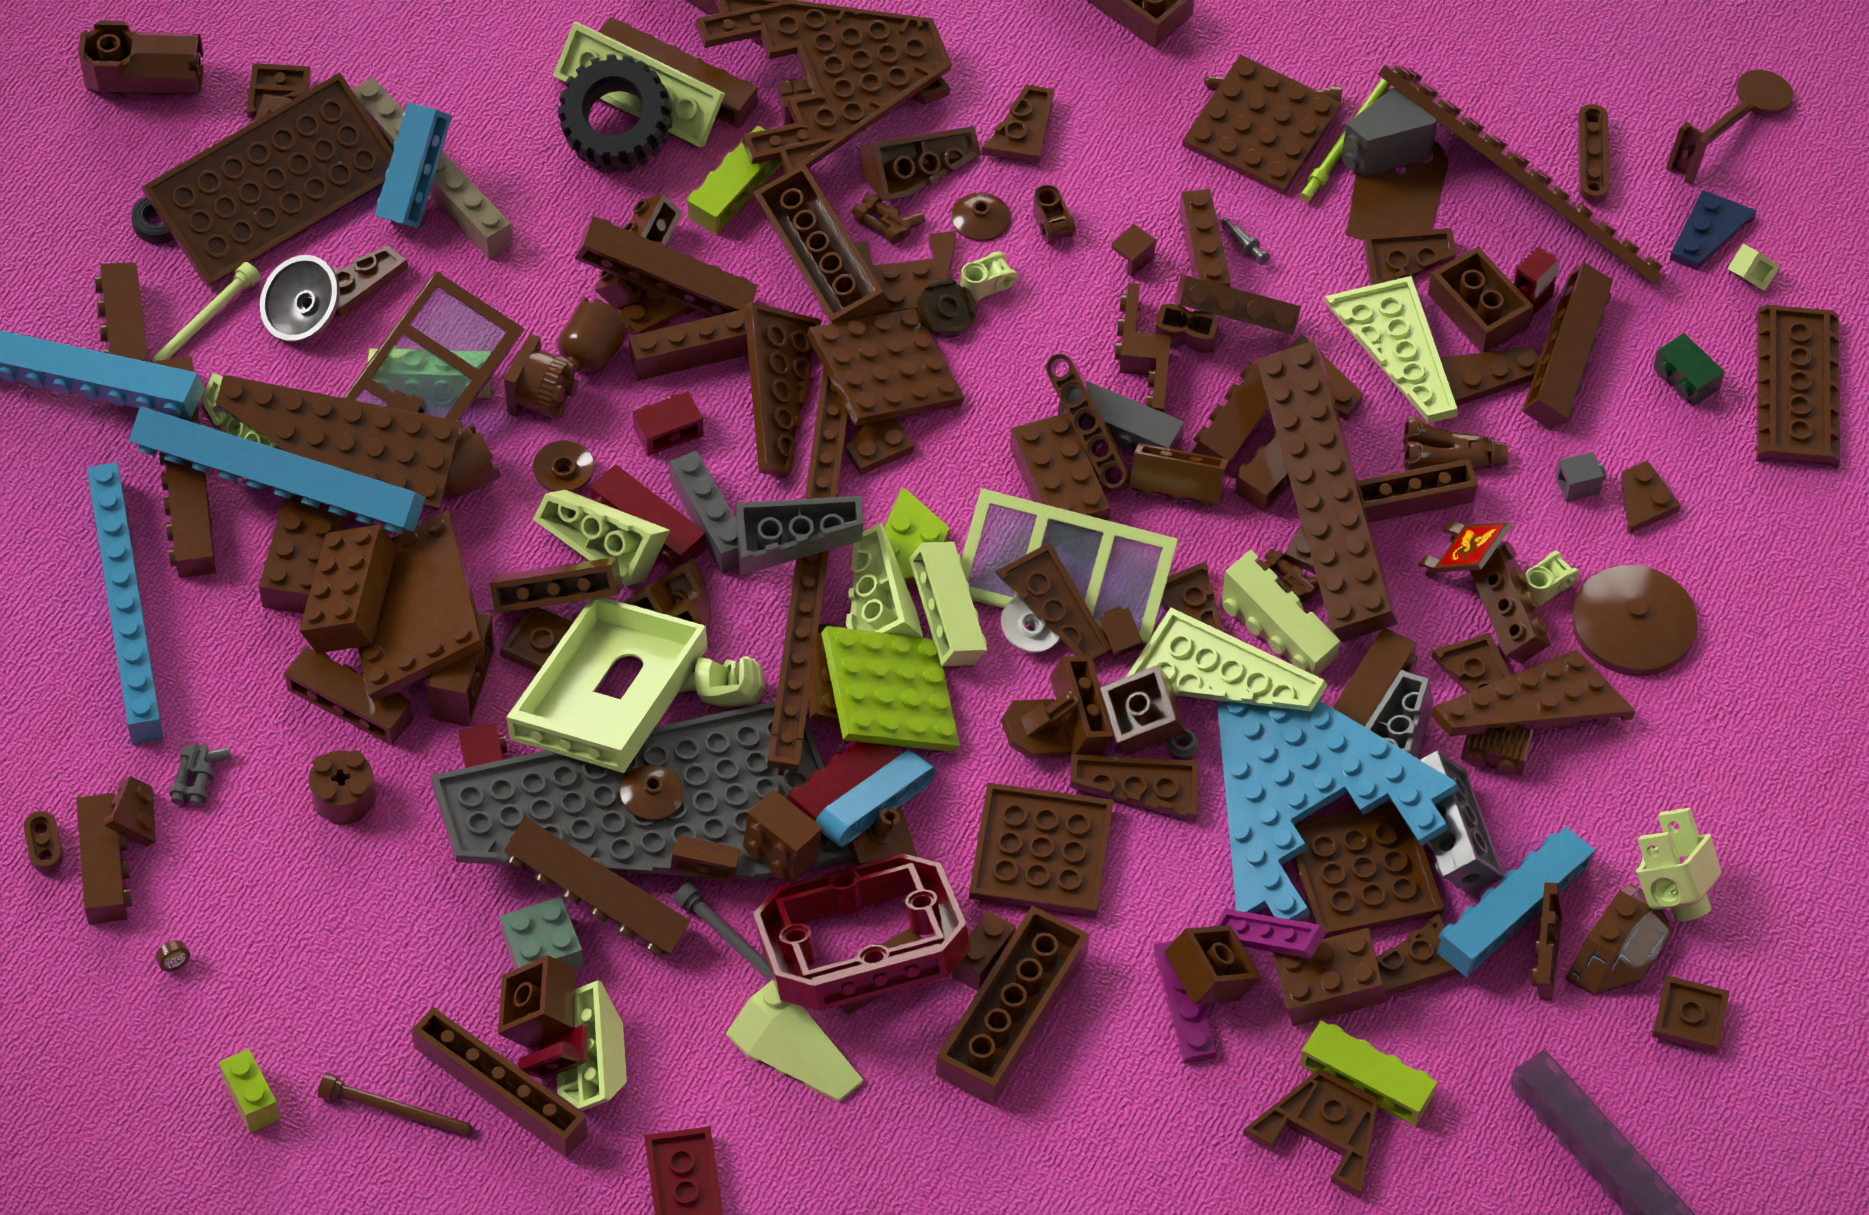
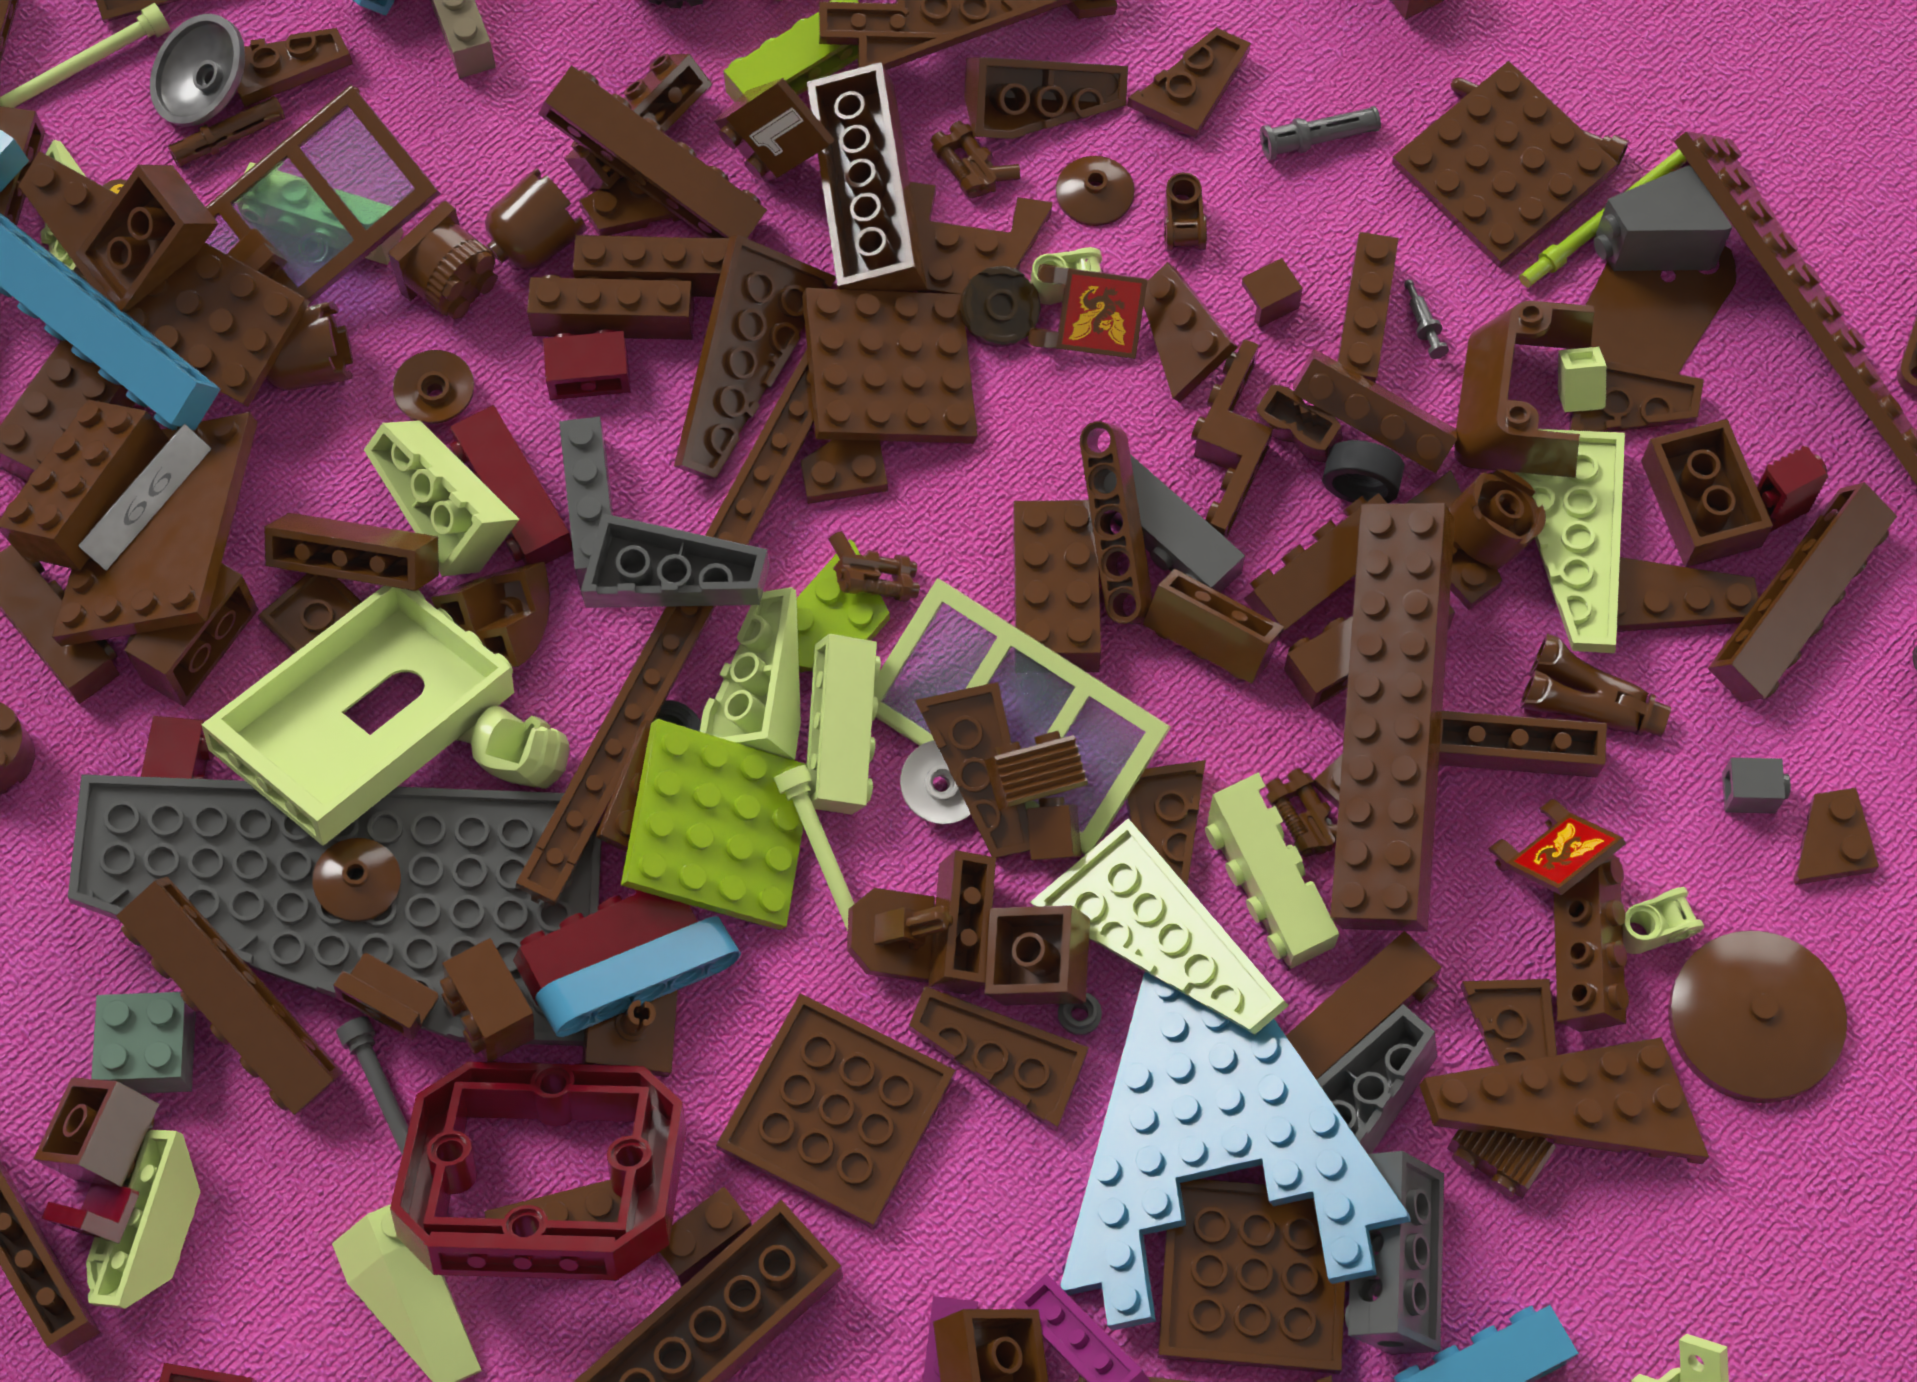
camera: 20 degrees right, 10 degrees up
none -> reddish brown slope [76,164,218,312]
none -> flat silver sticker [78,424,211,571]
none -> reddish brown pin [167,96,286,168]
none -> reddish brown brick [527,275,695,340]
none -> reddish brown slope [714,78,835,181]
none -> yellowish green piece [774,765,854,932]
none -> reddish brown piece [828,531,920,602]
none -> reddish brown brick [985,731,1088,810]
none -> flag [1028,264,1148,359]
none -> reddish brown wing [1144,262,1238,402]
none -> dark grey pin [1260,106,1381,161]
none -> black tyre [1322,440,1405,504]
none -> reddish brown brick [1449,469,1546,569]
none -> reddish brown windscreen [1454,301,1595,478]
none -> yellowish green panel [1558,347,1607,412]

